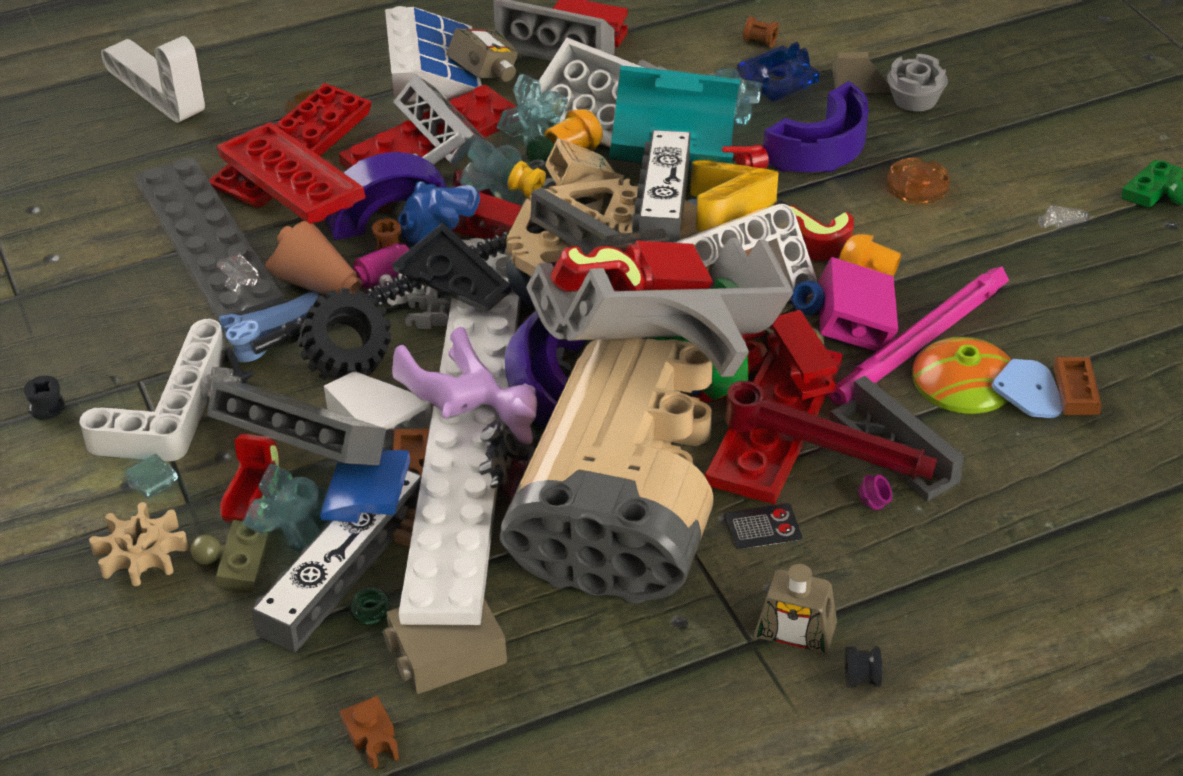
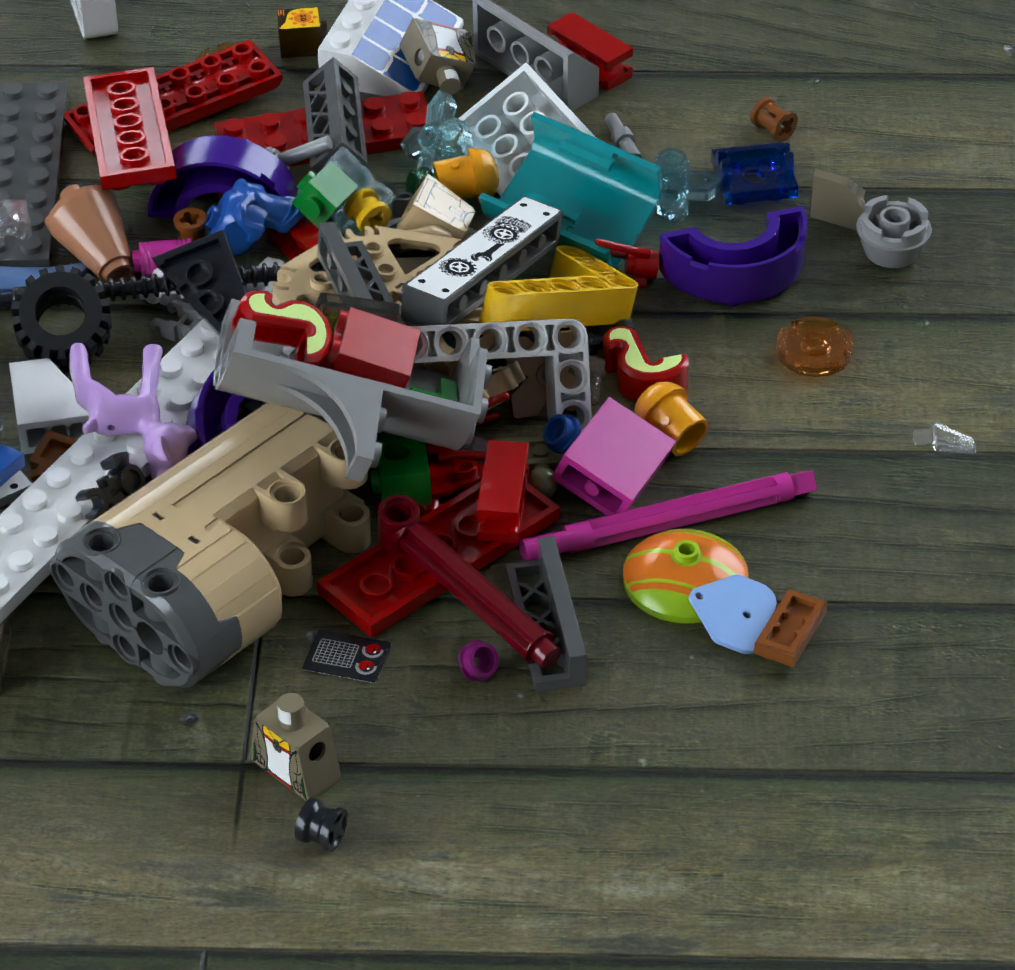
camera: 25 degrees right, 0 degrees up
none -> dark brown brick [277,7,328,58]
none -> green brick [292,161,359,228]

